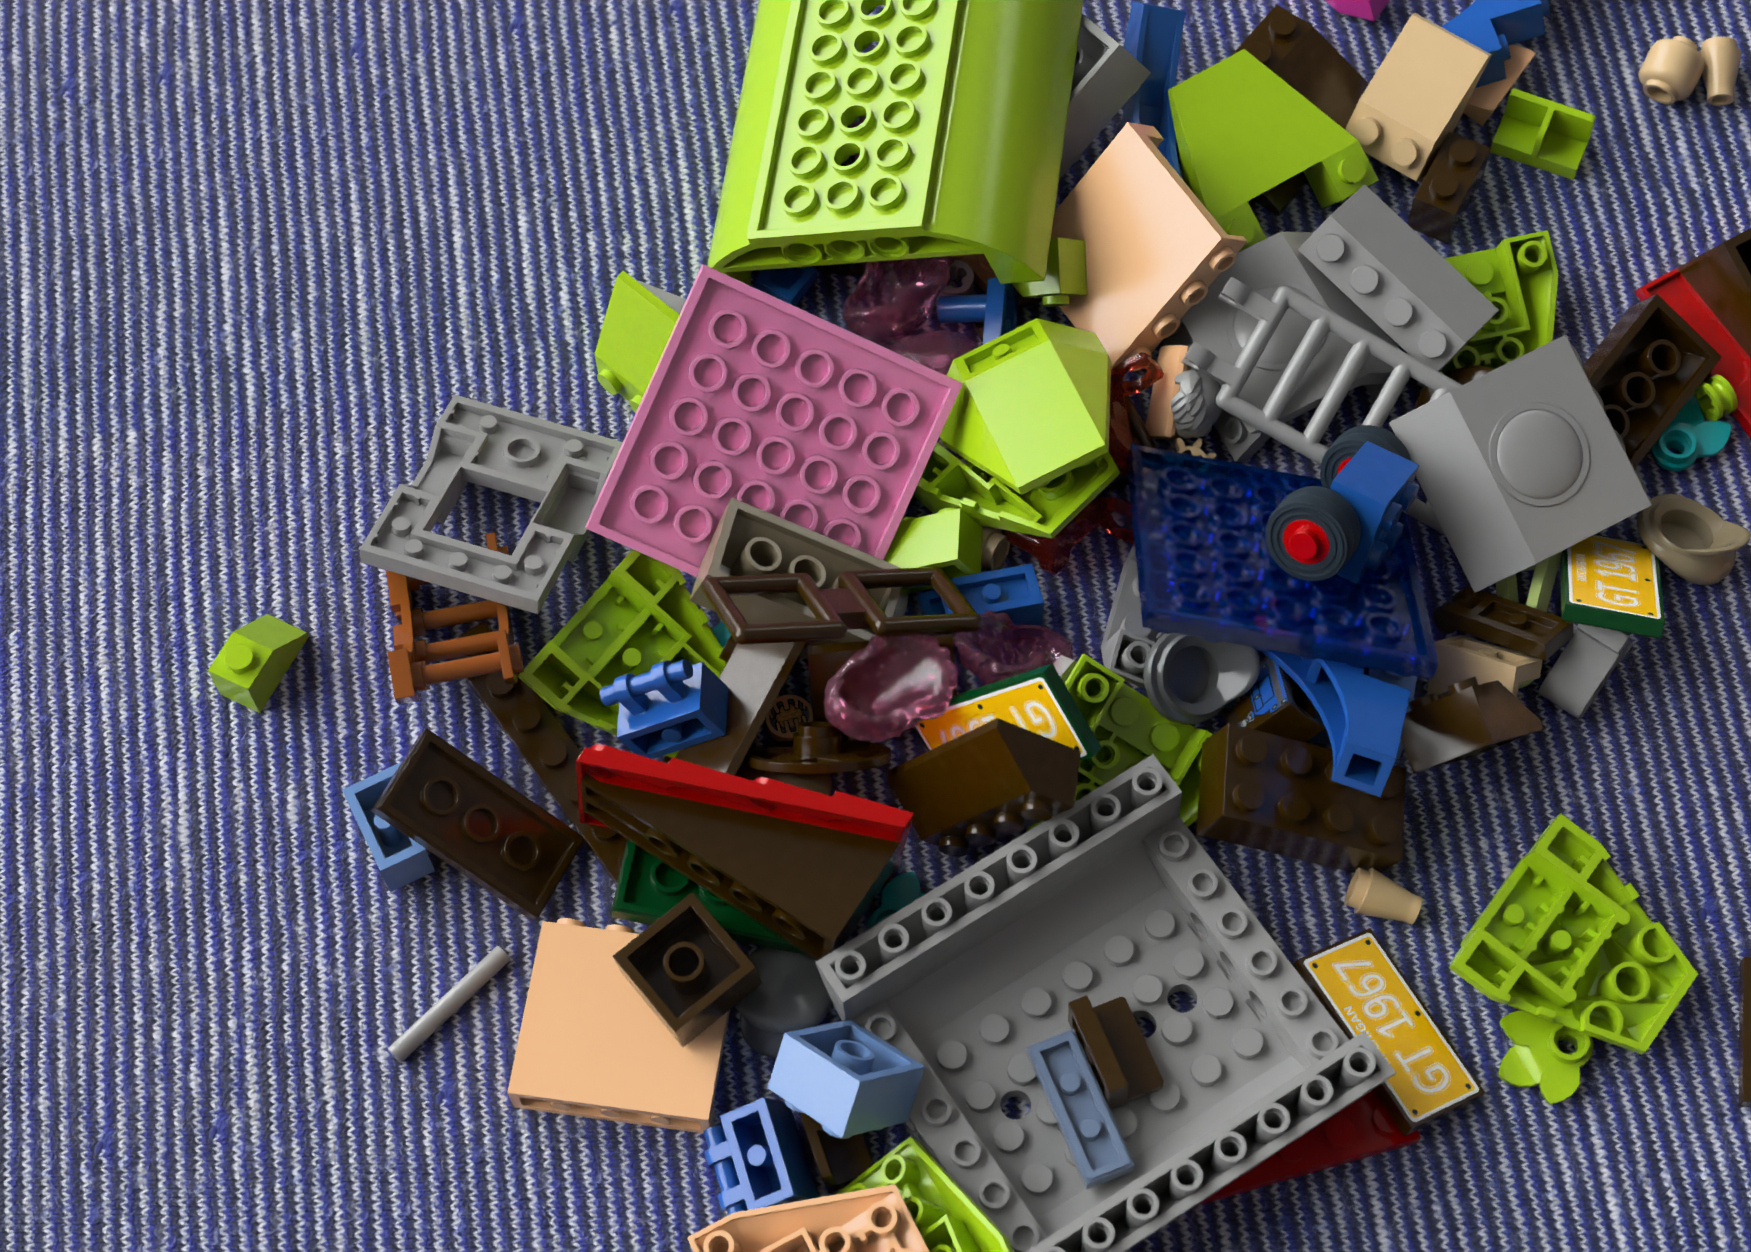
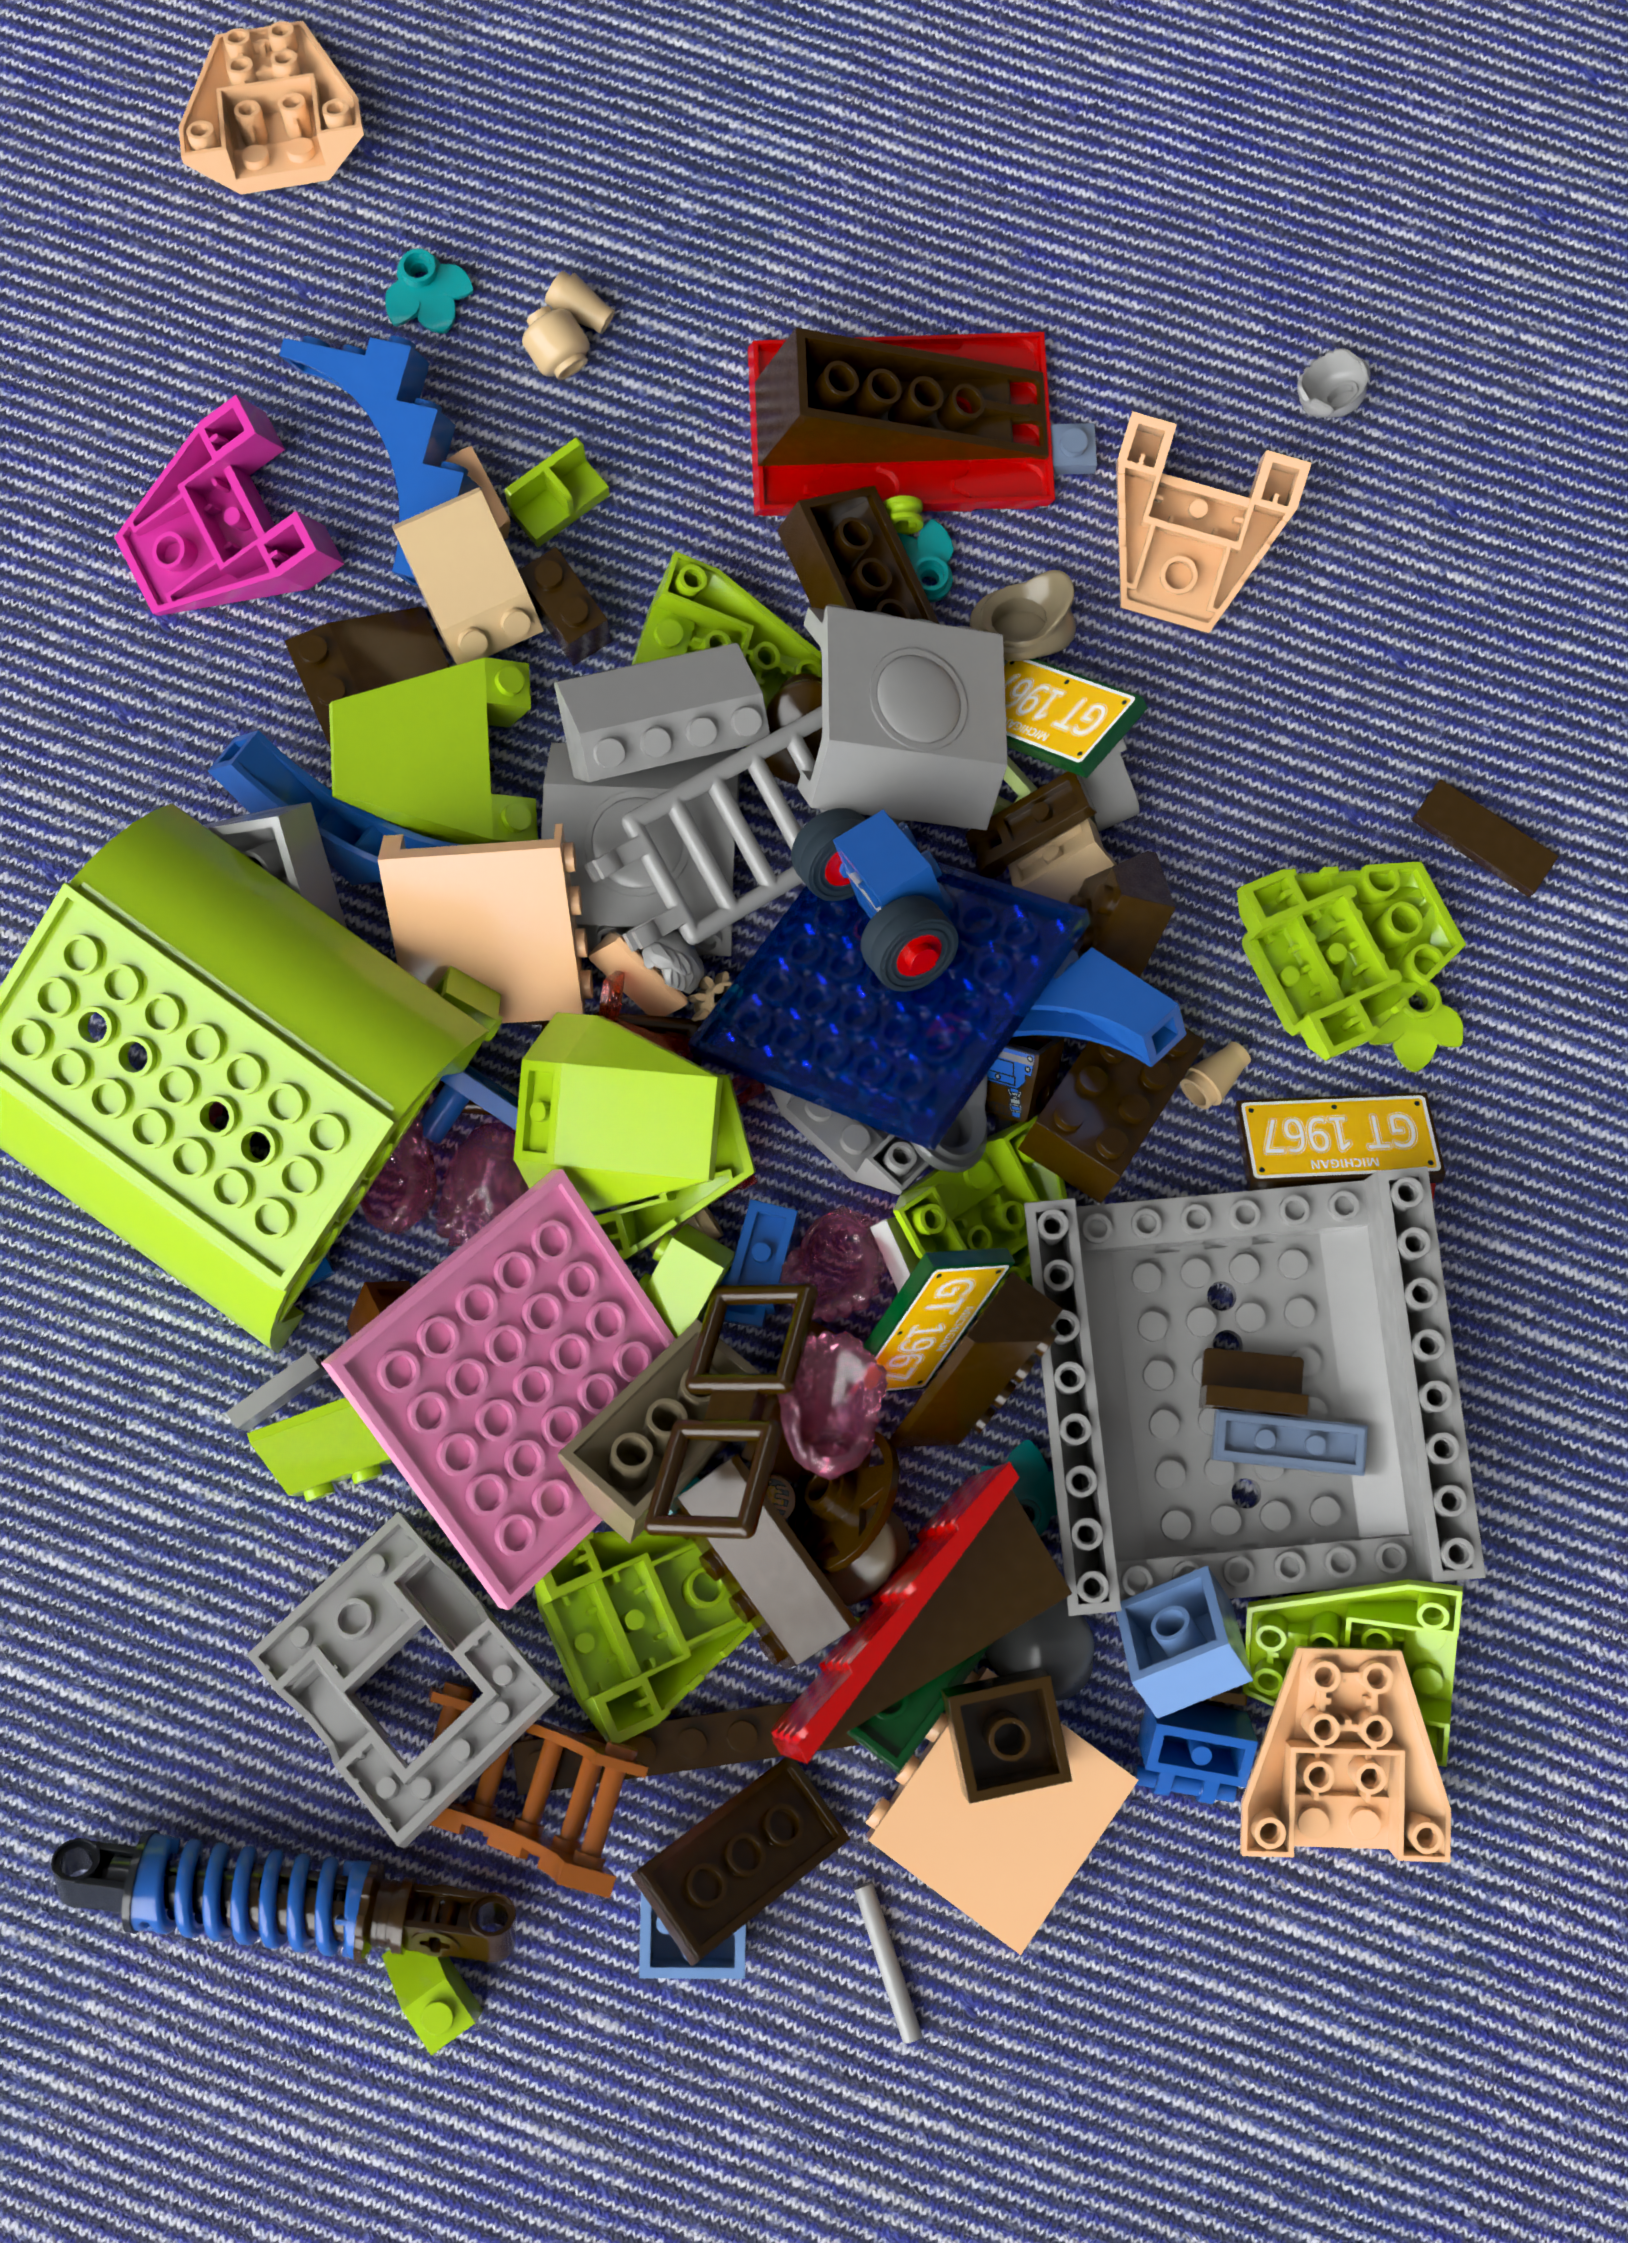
camera: 70 degrees left, 15 degrees up
blue brick [600,659,729,759] -> none
none -> piece [51,1829,516,1964]

